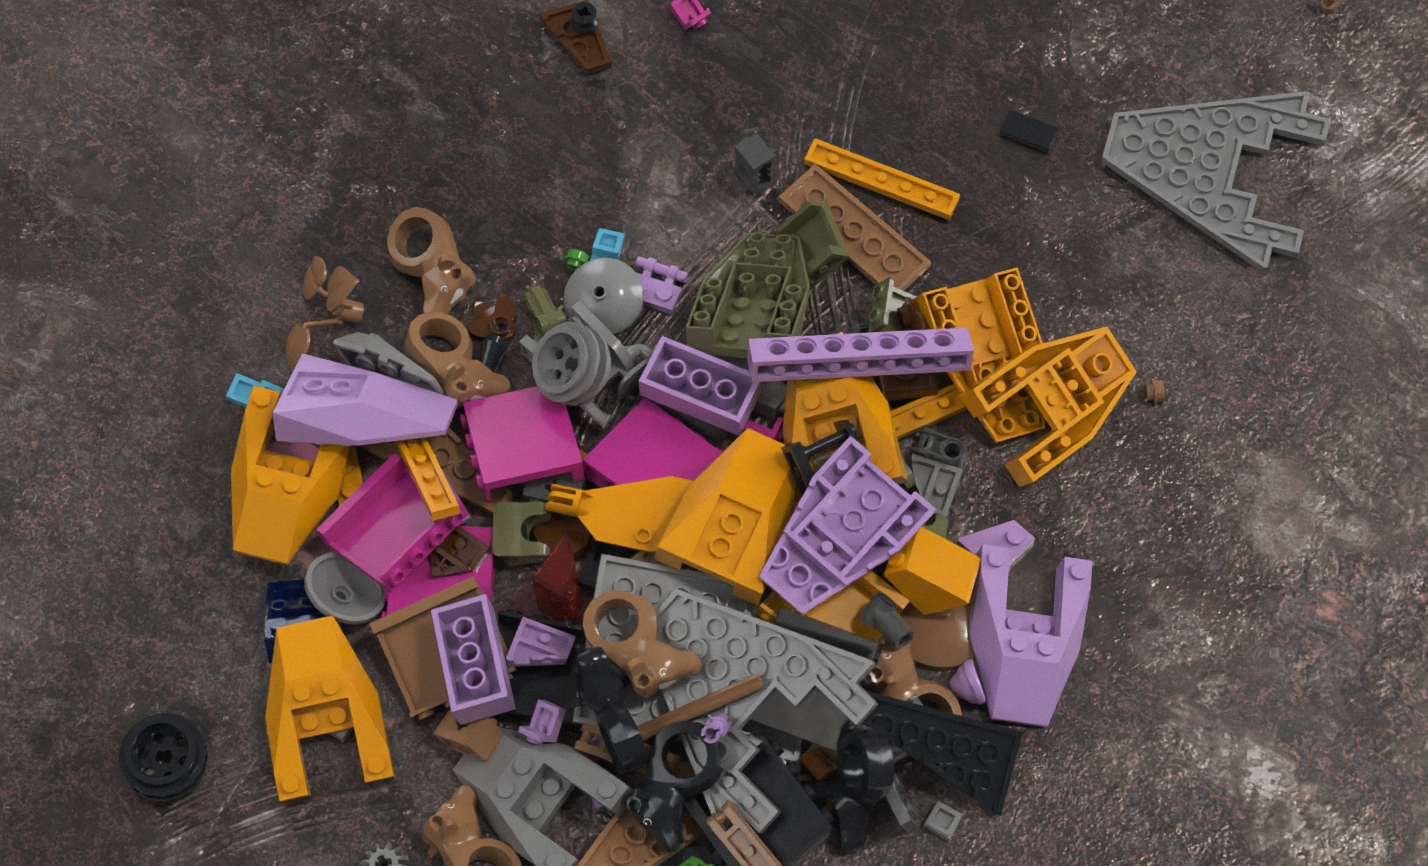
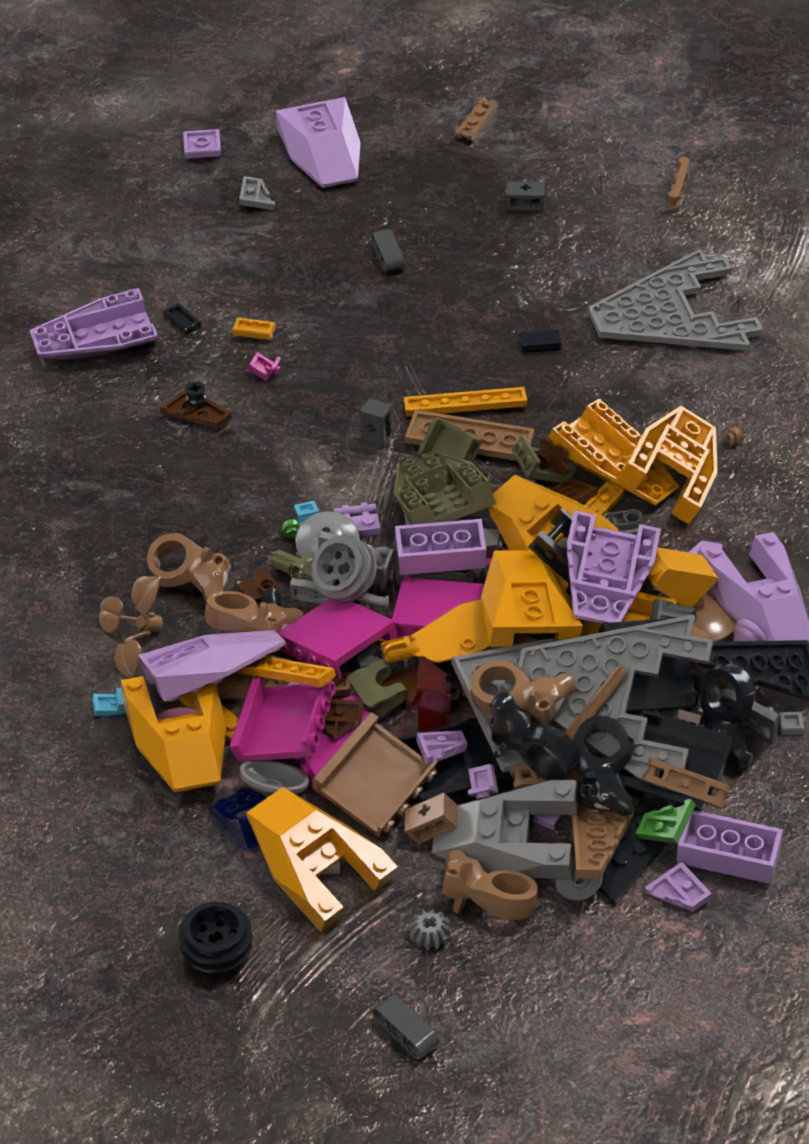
camera: 30 degrees left, 20 degrees down
light grey wedge [333,332,444,395] -> none
lavender brick [431,594,516,725] -> none
lavender pin [701,713,731,743] -> none
lavender brick [747,328,974,382] -> none

